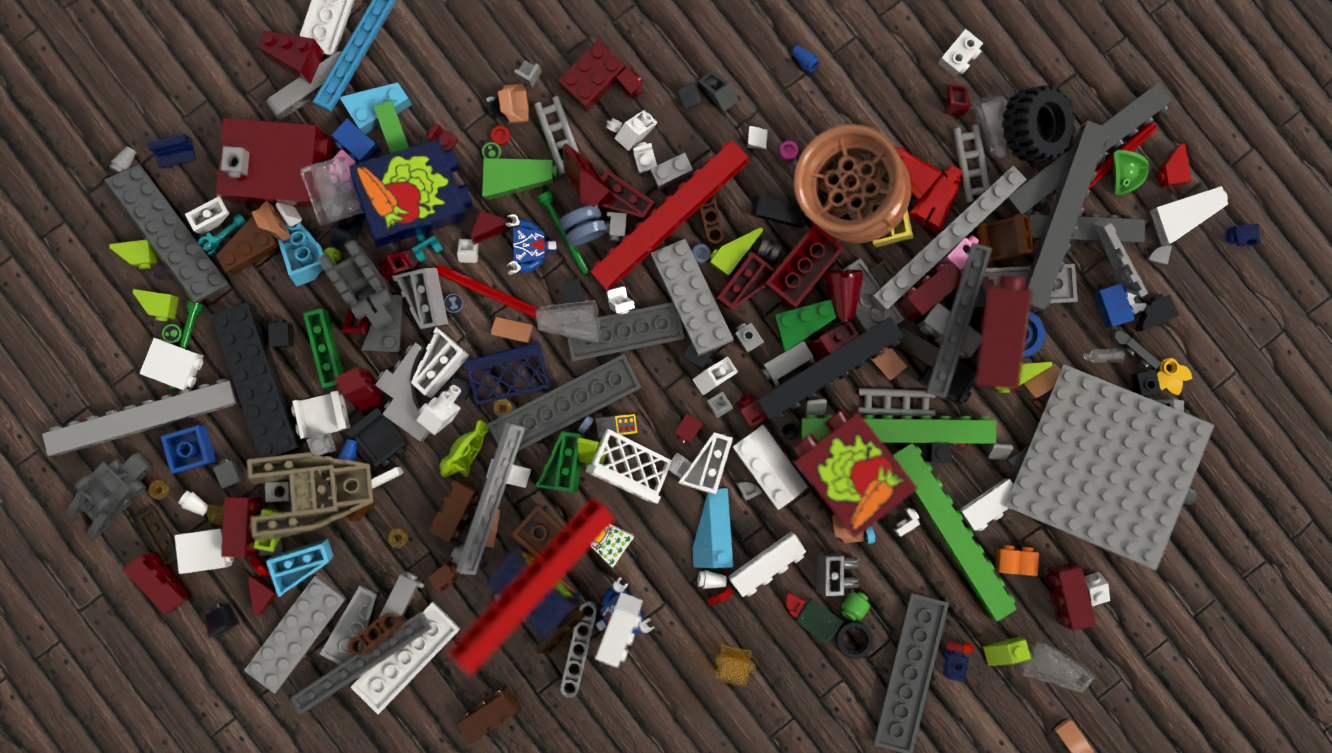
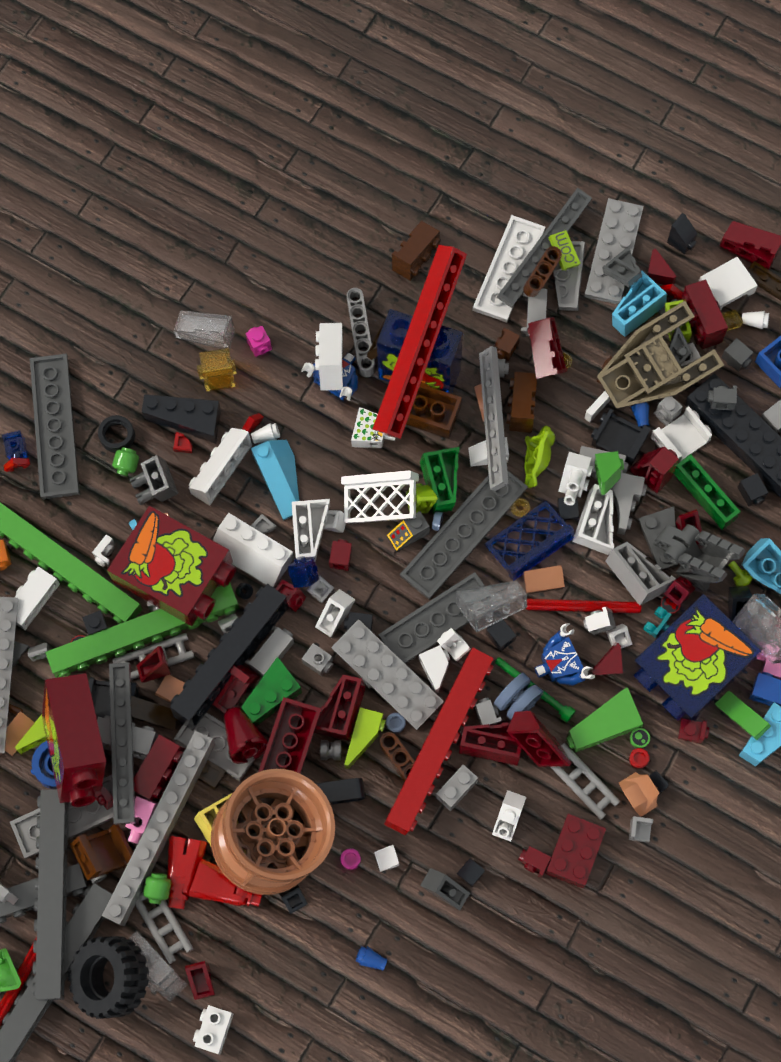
camera: 160 degrees right, 15 degrees down
tile [444,294,464,313] -> none
white plate [606,118,622,134] -> none
white bracket [633,142,657,174] -> none
clear green plate [795,598,843,645] -> none
none -> dark red slope [136,646,171,683]
none -> black wedge [142,394,221,444]
none -> bright green head [143,873,171,904]
none -> clear wedge [174,311,235,351]
none -> dark pink brick [245,326,272,357]
none -> clear blue brick [288,556,319,588]
none -> white slope [419,645,450,694]
none -> wedge [527,317,567,379]
none -> lime tile [549,230,580,271]
none -> brick [583,607,616,635]
none -> bright green slope [594,451,624,495]
none -> dark grey wing [602,247,642,287]
none -> dark grey piece [668,327,691,365]
none -> dark grey brick [708,385,737,410]

